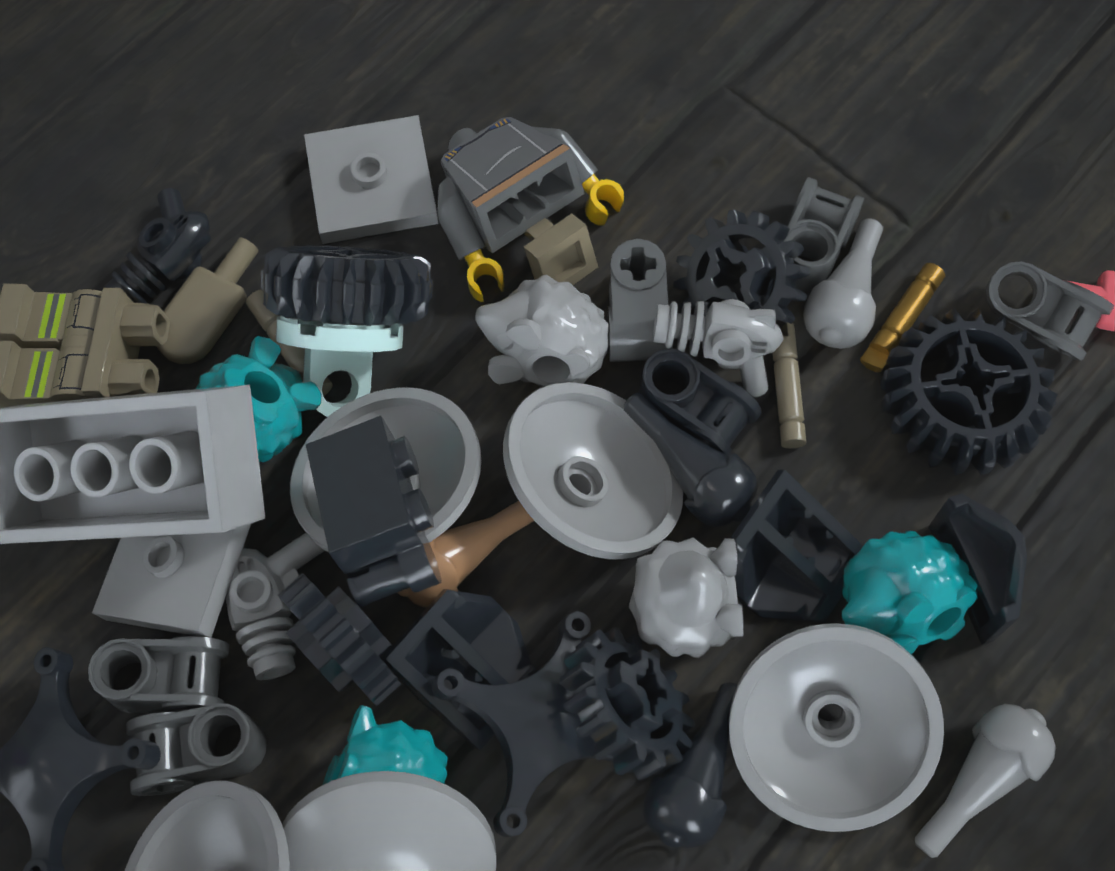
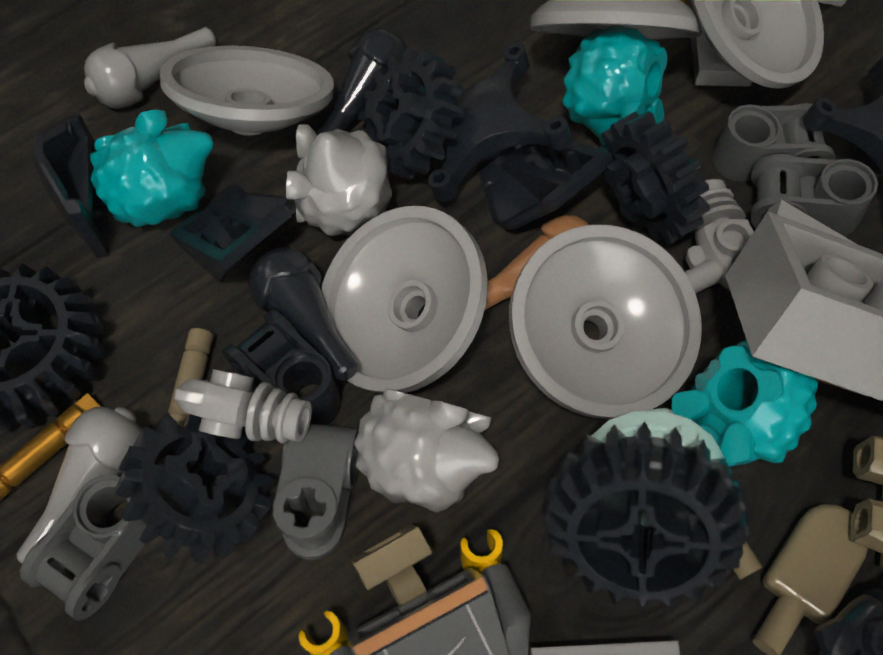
camera: 170 degrees left, 5 degrees down
black hinge [305,415,442,608] -> none

